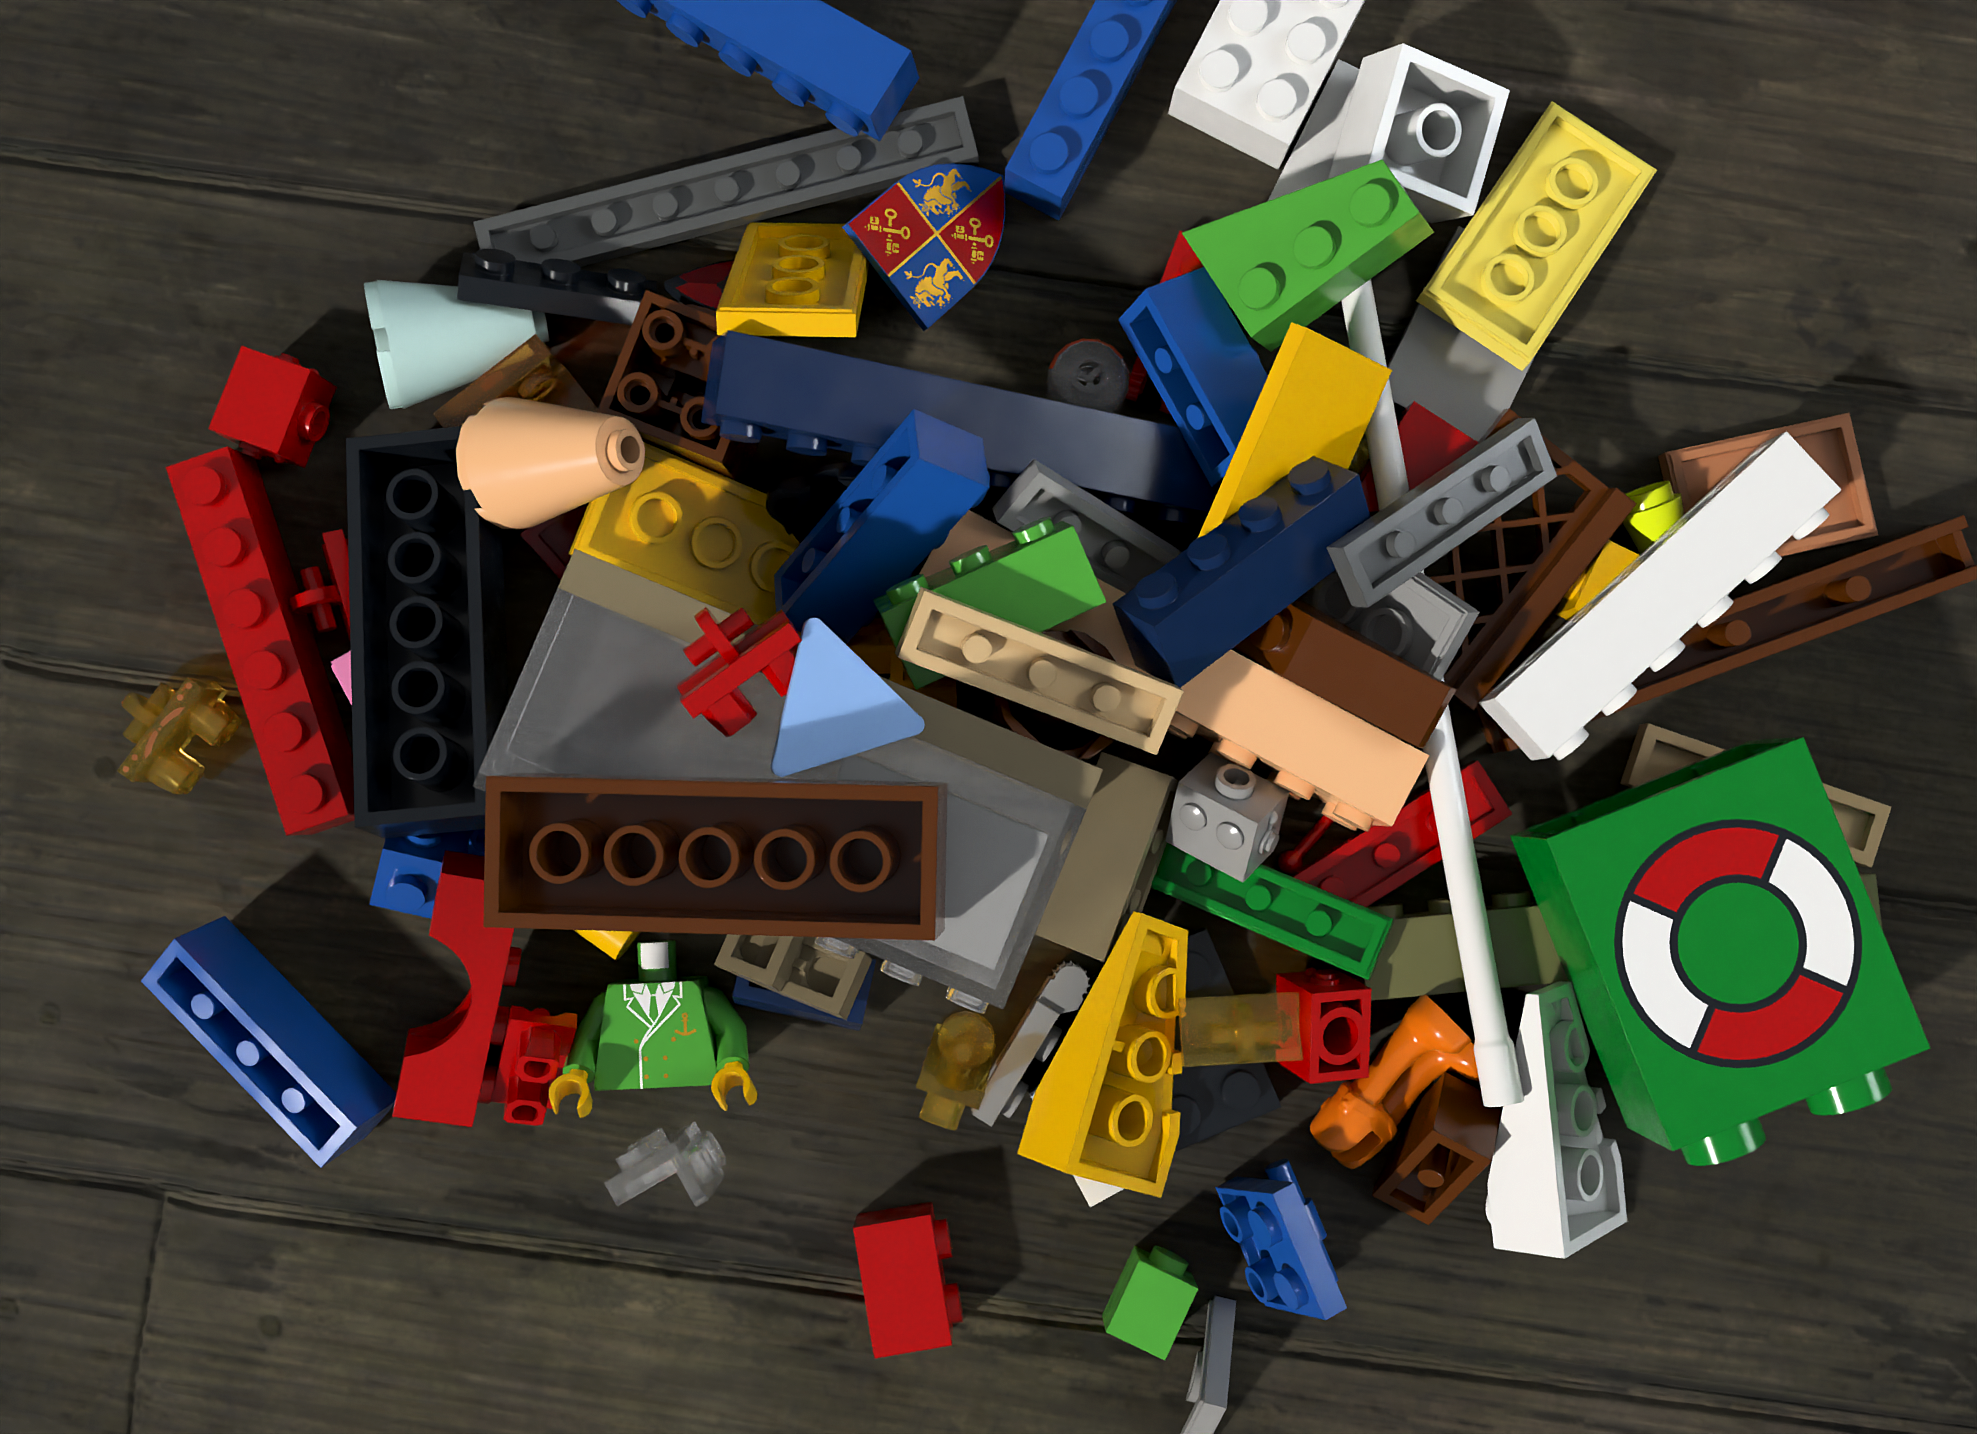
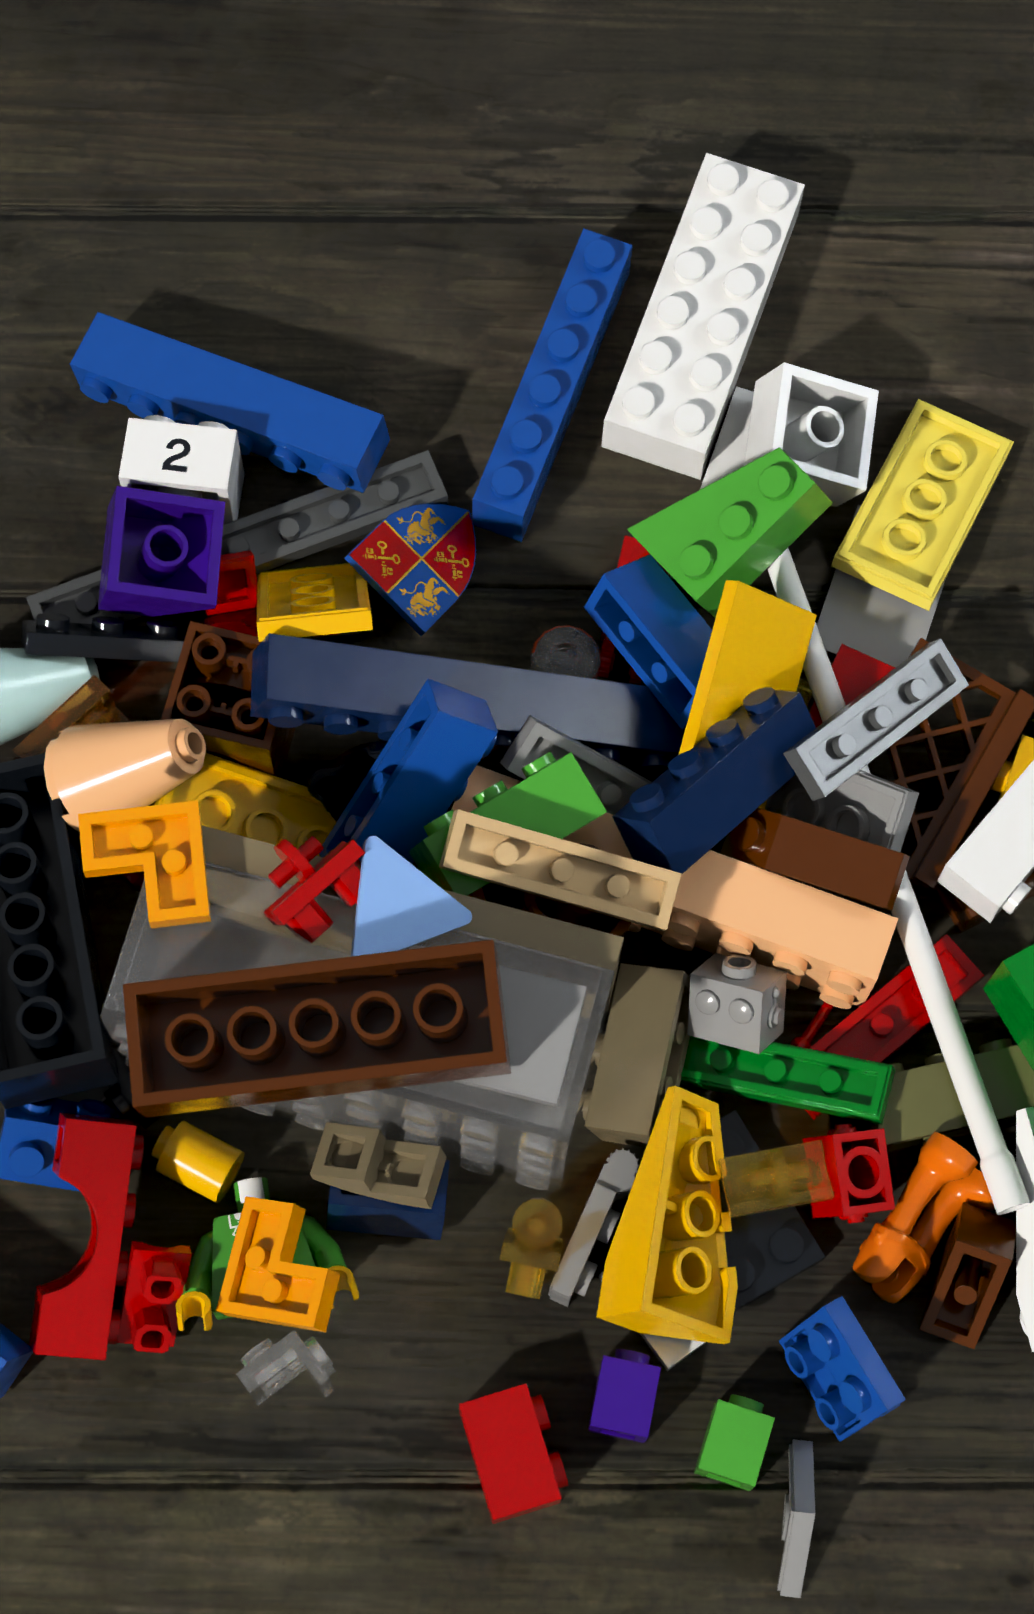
camera: 10 degrees left, 15 degrees down
none -> light orange plate [78,800,211,929]
none -> dark purple slope [98,486,226,617]
none -> white brick [119,415,245,524]
none -> red tile [204,550,257,616]
none -> light orange plate [216,1196,340,1333]
none -> dark purple brick [588,1349,661,1443]

